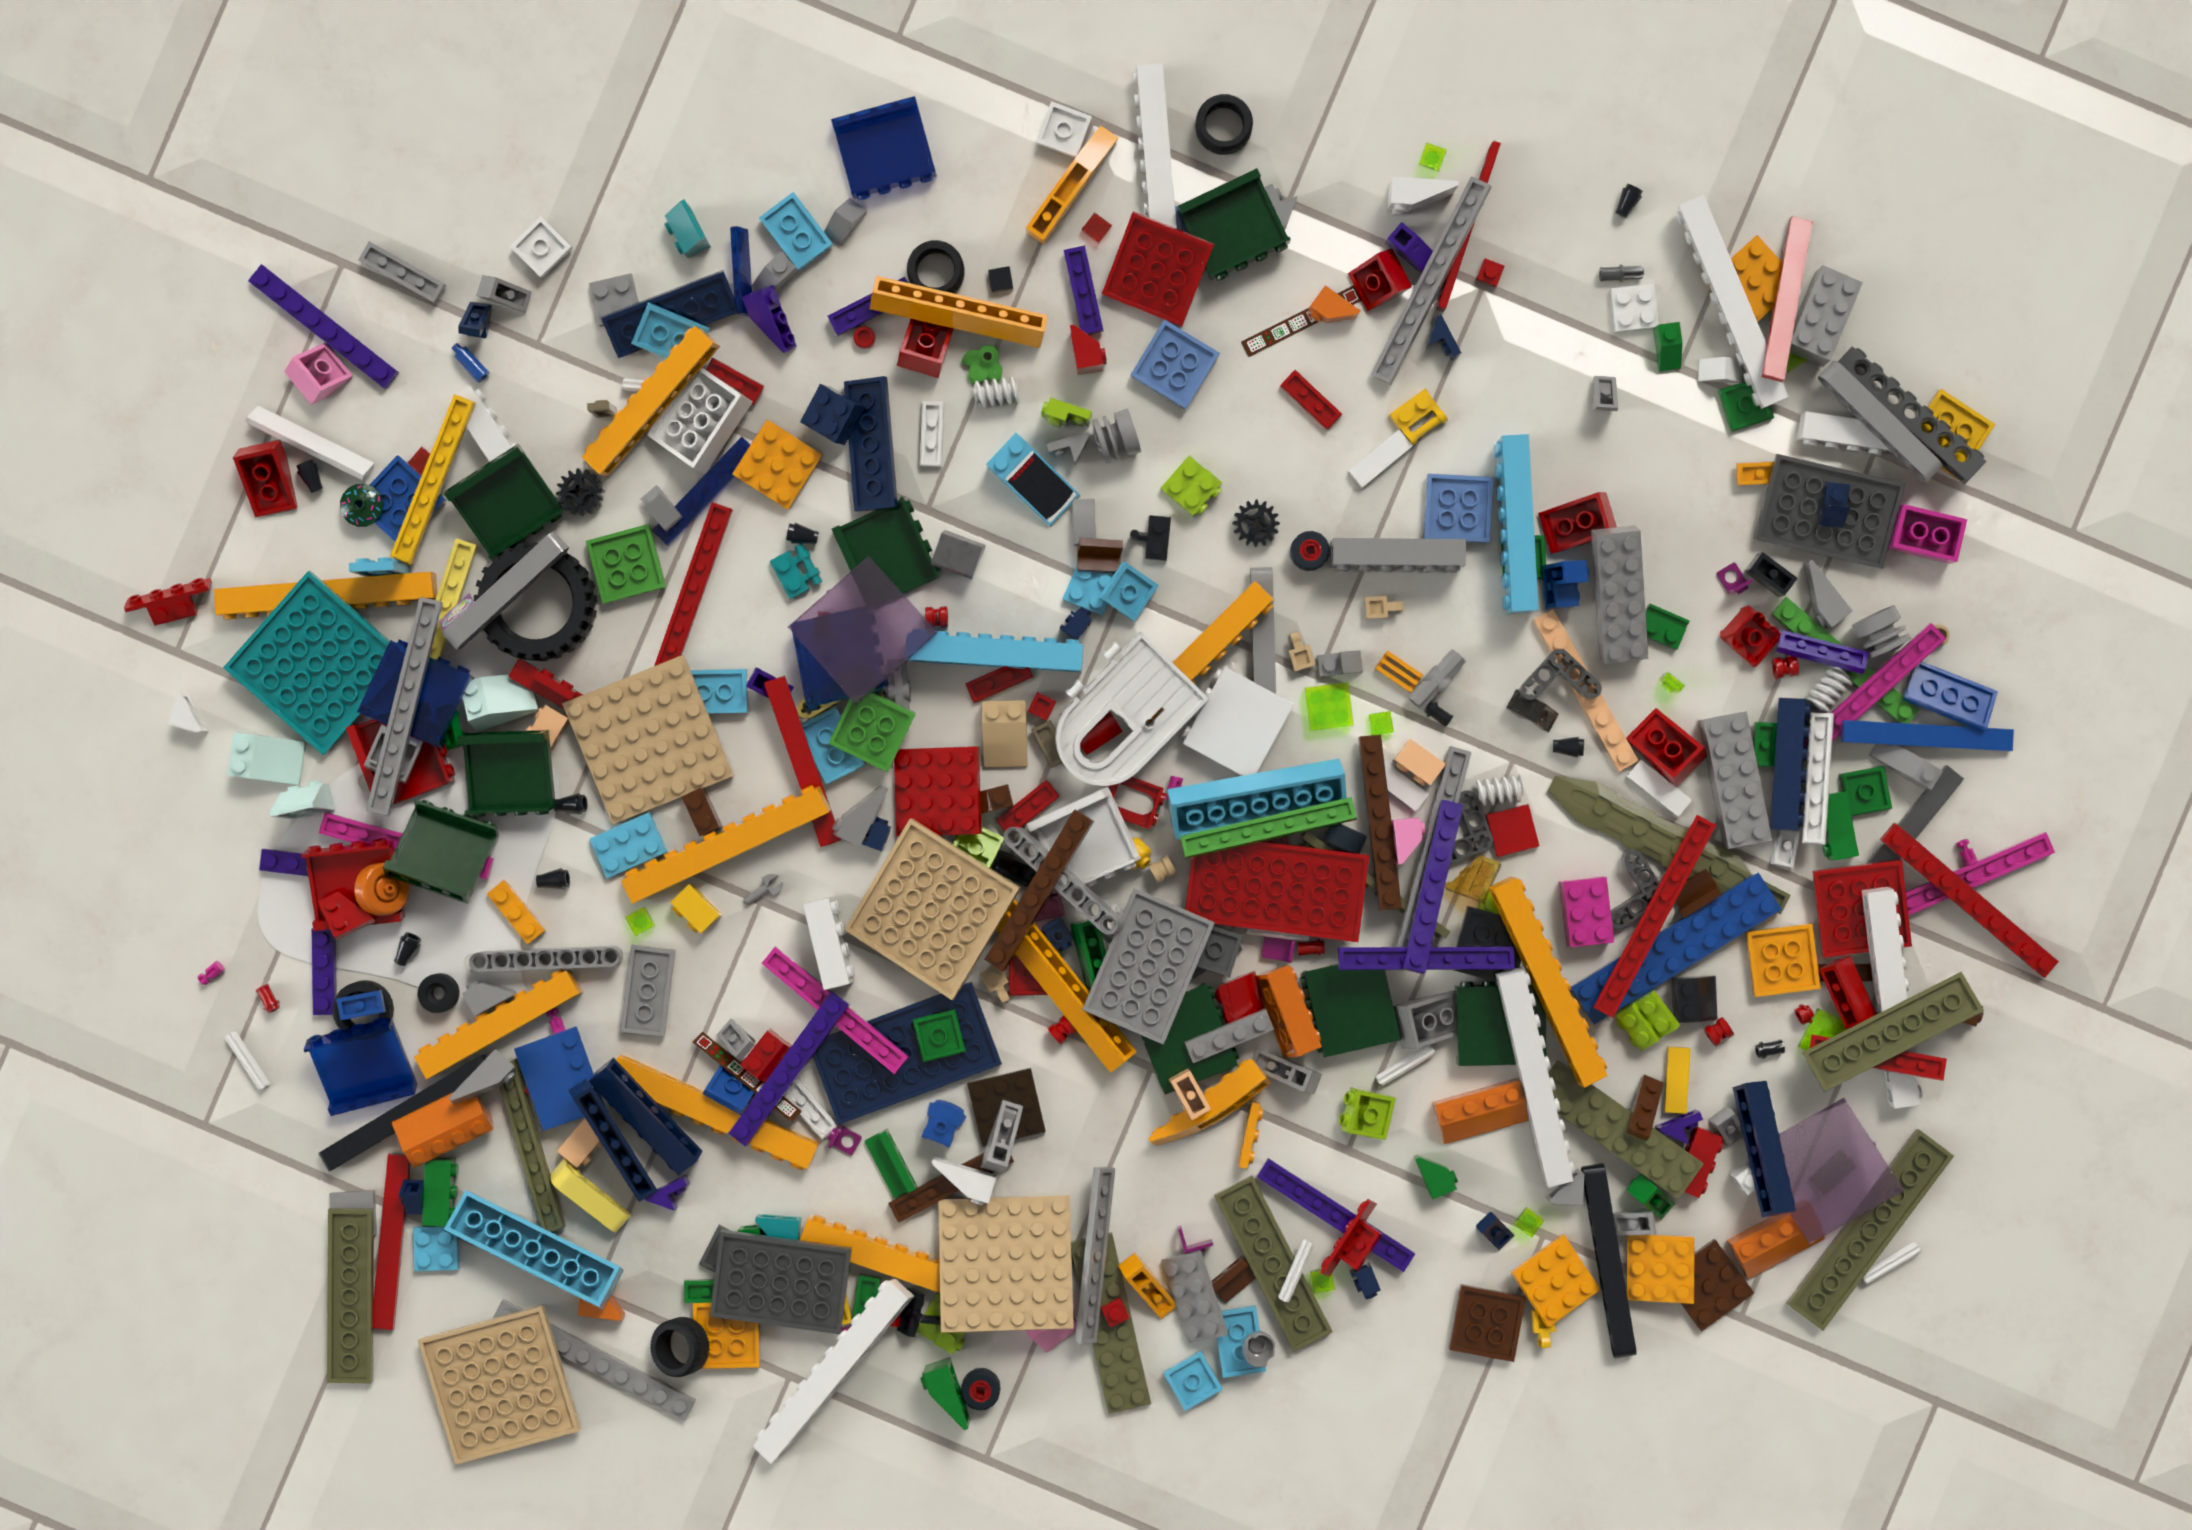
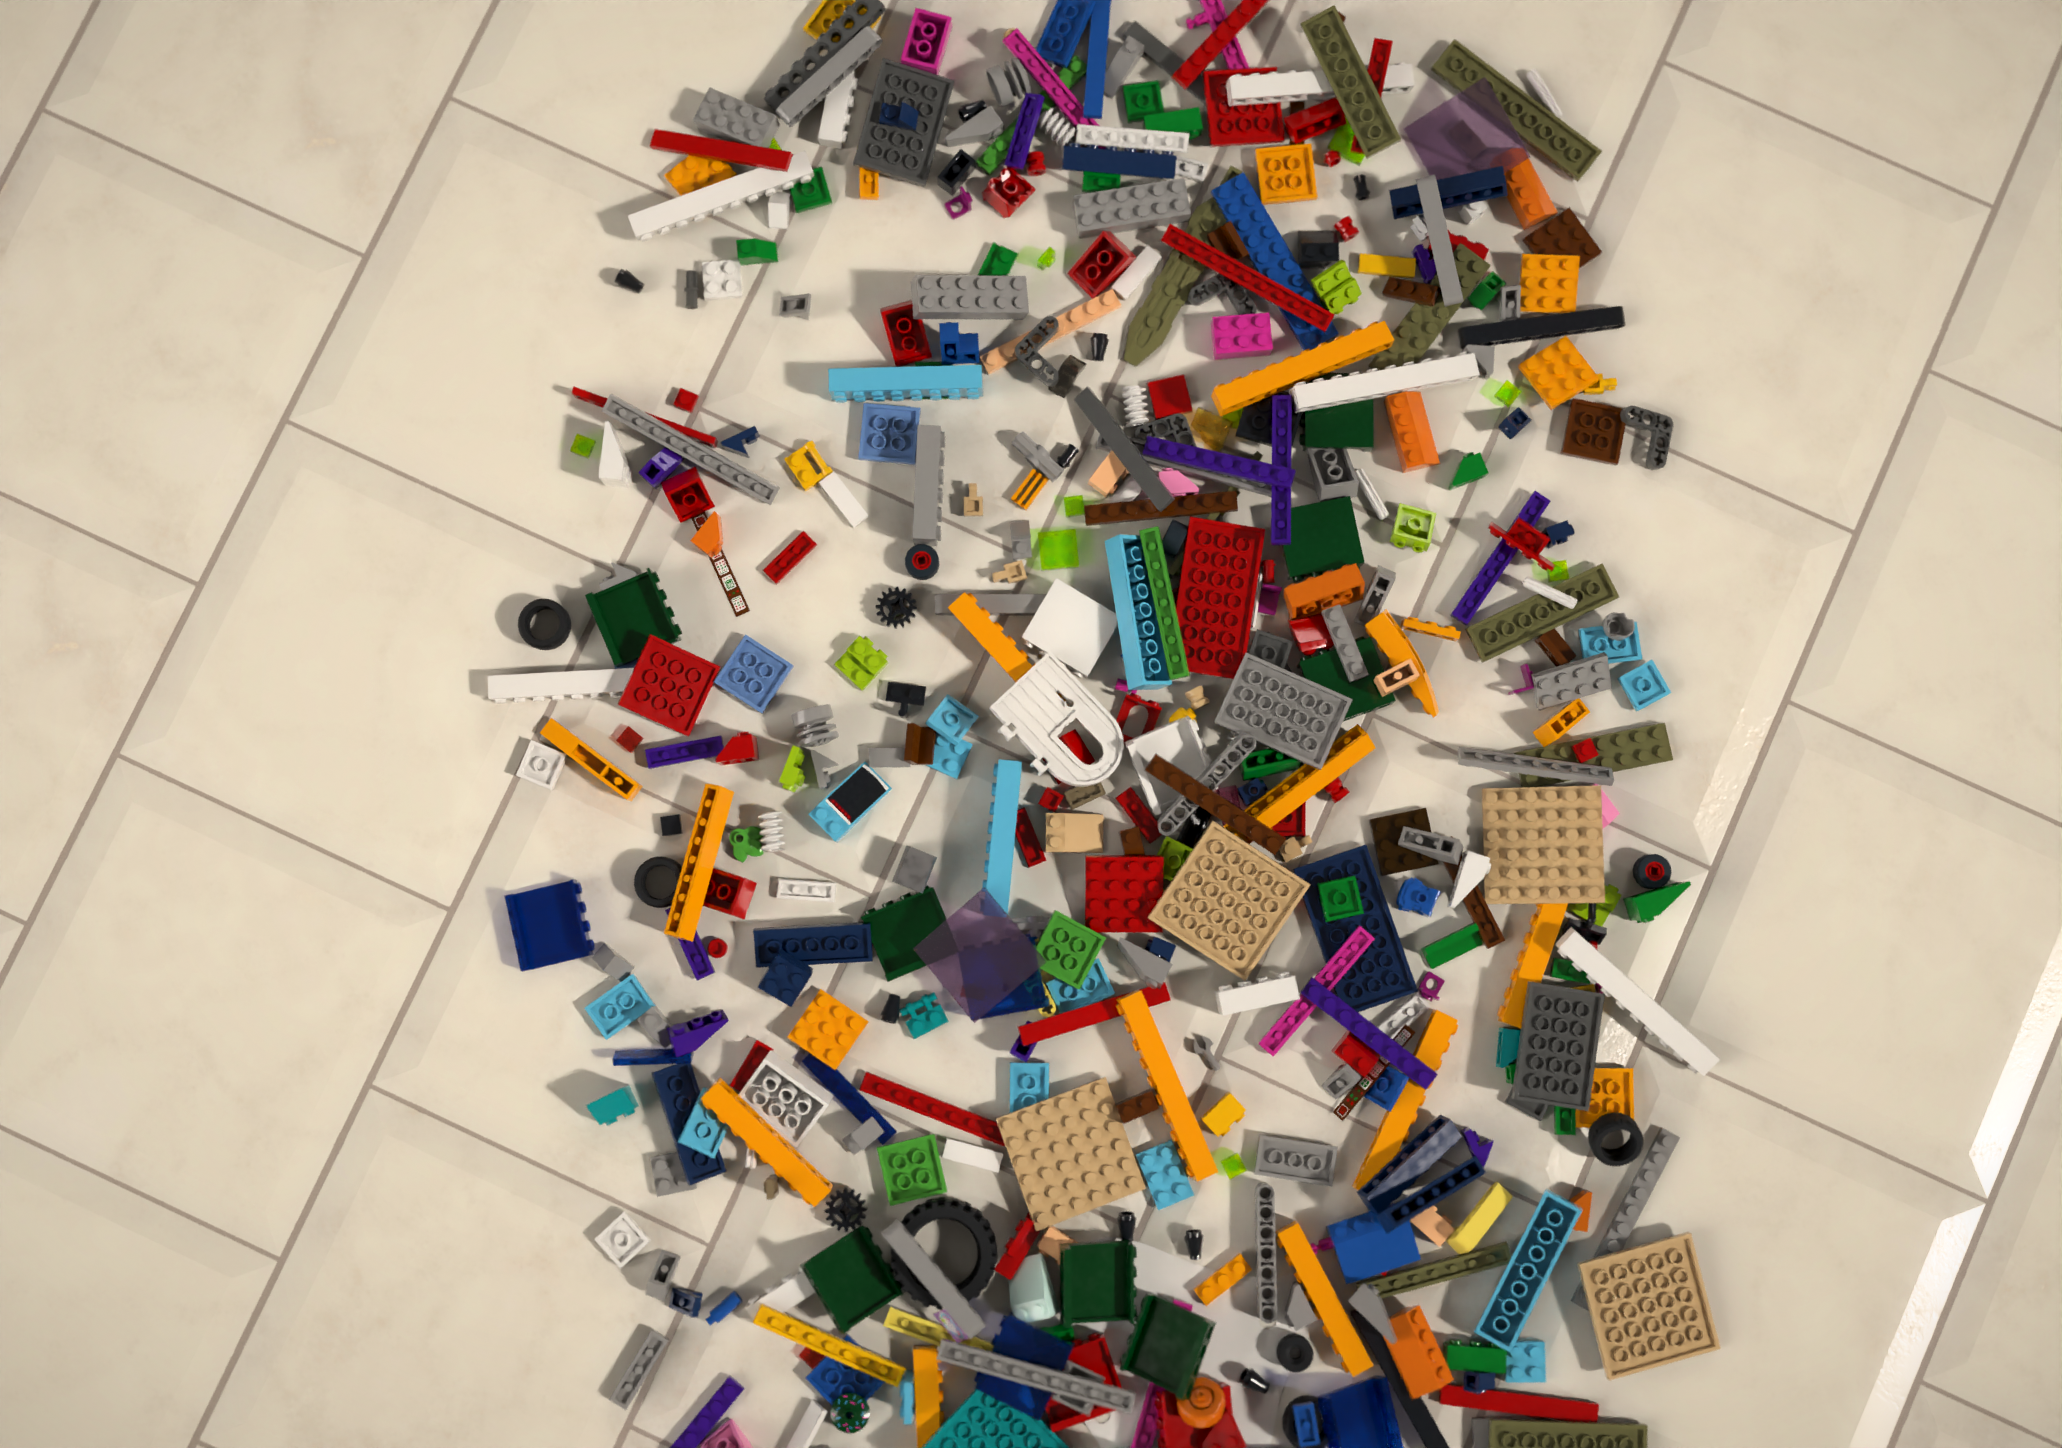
camera: 90 degrees left, 5 degrees down
red wheel [925,606,948,629] -> none
dark blue brick [1059,606,1093,640] -> none
none -> white tile [942,1138,1004,1173]
none -> black cone [958,100,987,123]
none -> dark grey tile [1074,387,1175,512]
none -> light grey beam [1416,174,1464,307]
none -> dark grey beam [1620,405,1673,470]

